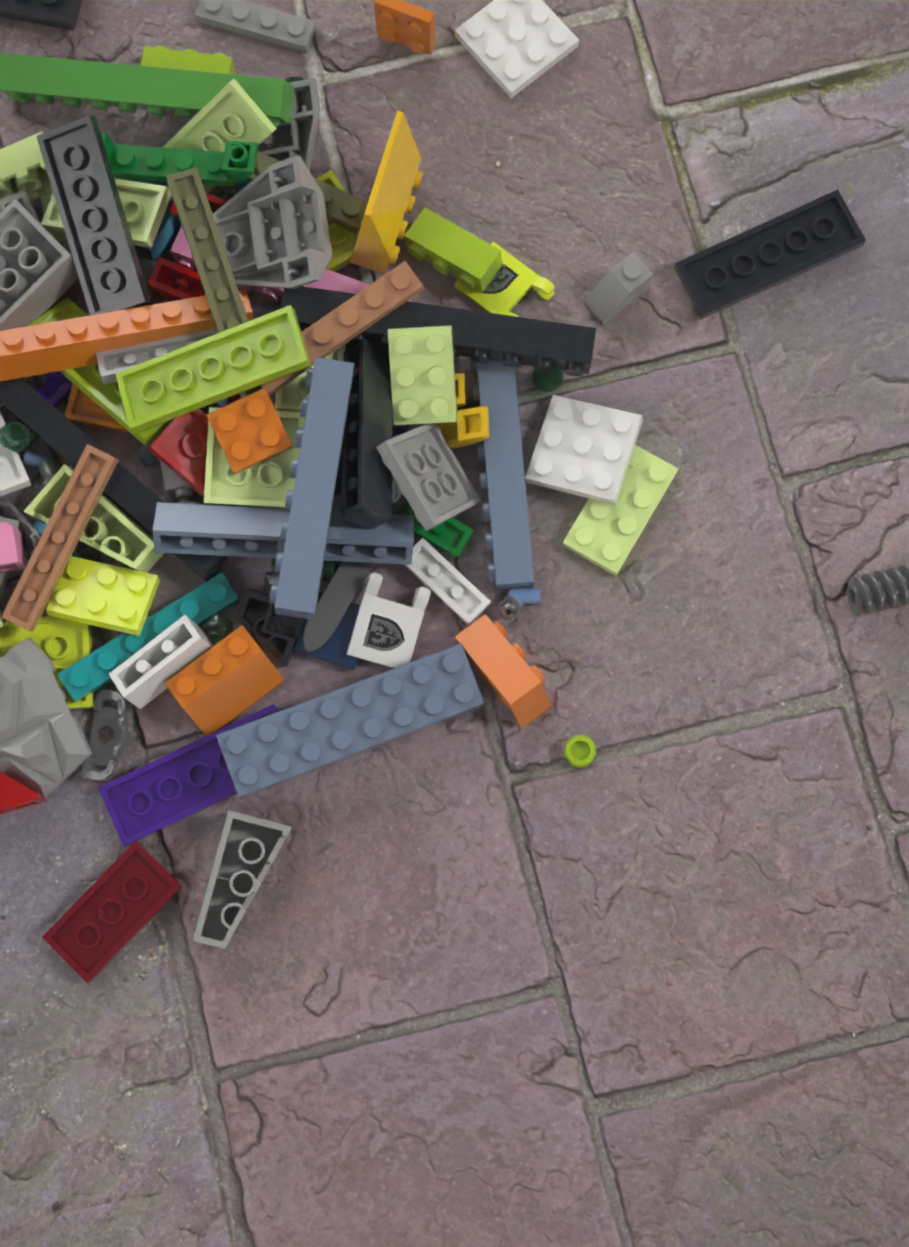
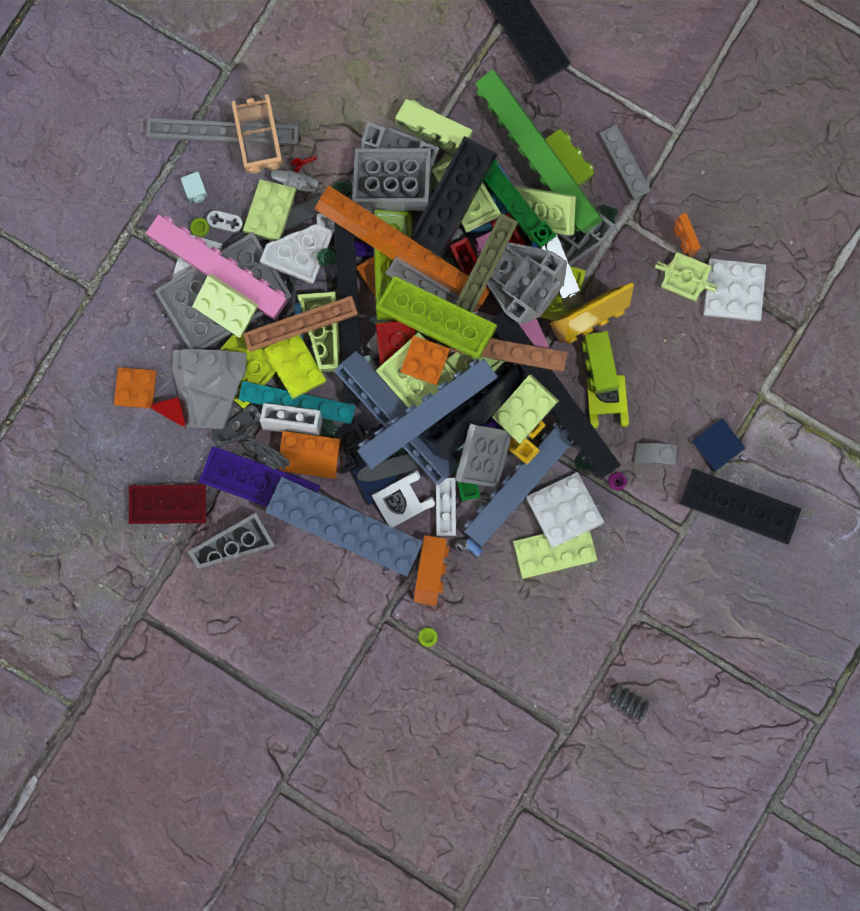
camera: 40 degrees right, 5 degrees up
arm [23,450,60,487] -> none
none -> dark grey piece [243,437,290,471]
none -> magenta plate [608,472,627,491]
none -> yellowish green plate [655,252,718,302]
none -> dark blue tile [691,418,746,472]

